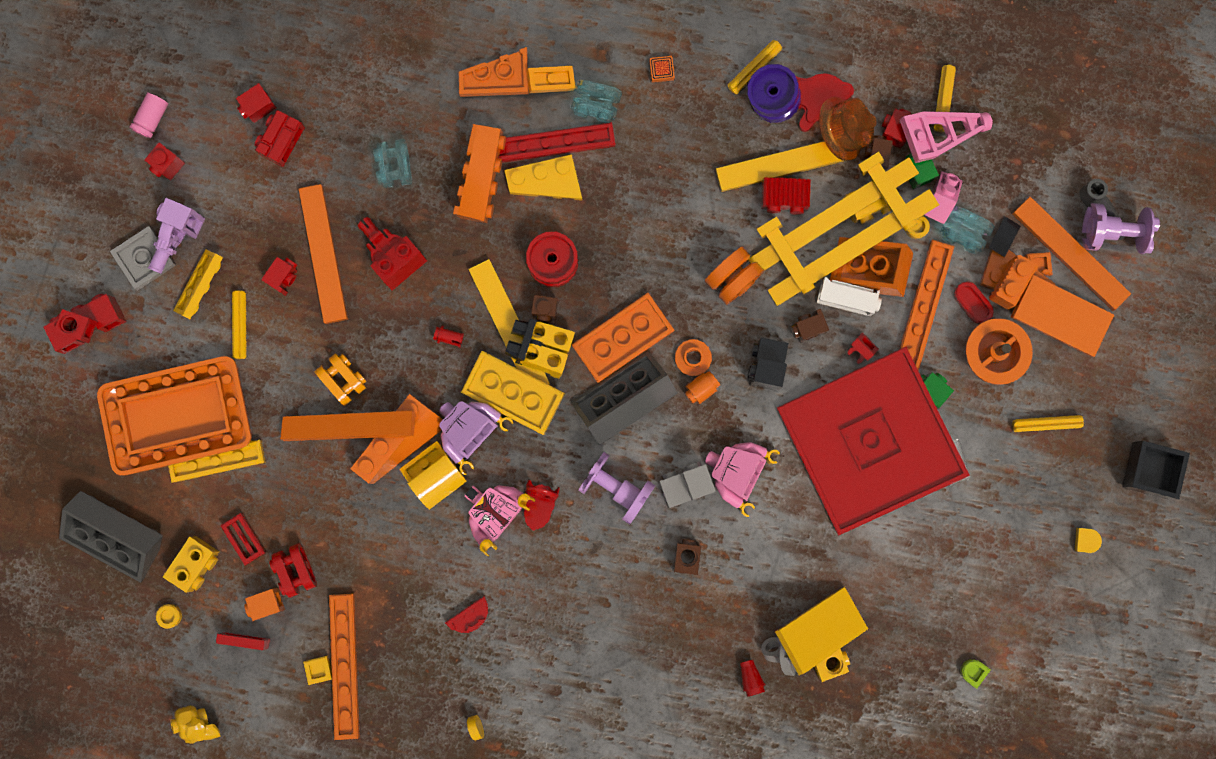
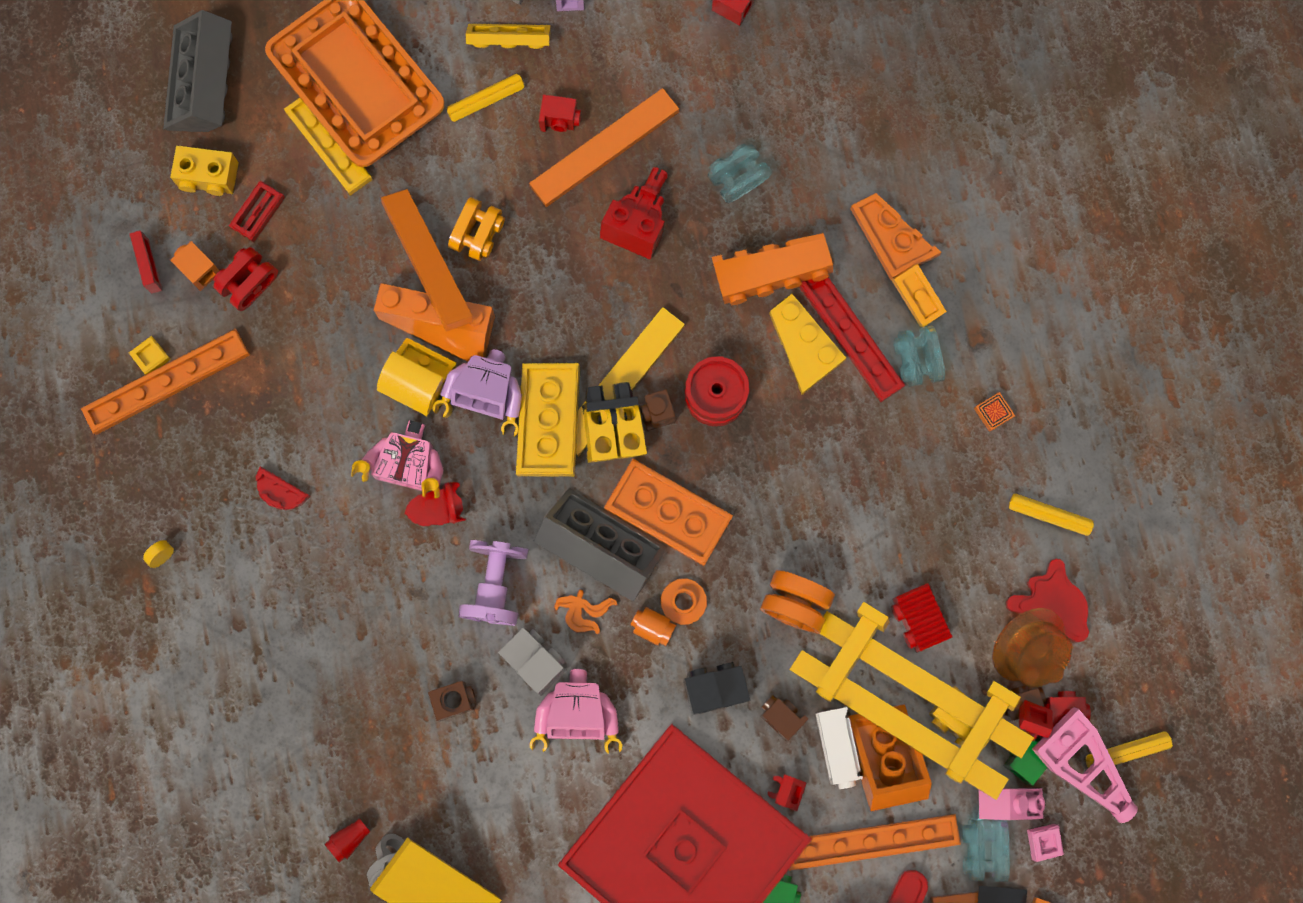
camera: 60 degrees right, 5 degrees down
yellow tile [156,604,182,628] -> none
yellow head [170,705,221,744] -> none
red brick [255,110,305,167] -> none
red pin [433,326,464,348] -> none
yellow tile [715,135,856,192] -> none
dark purple wheel [747,64,801,123] -> none
yellow tile [906,216,930,239] -> none
none -> orange piece [554,590,618,635]
none -> red tile [1019,700,1053,742]
none -> bright pink tile [1027,824,1064,862]

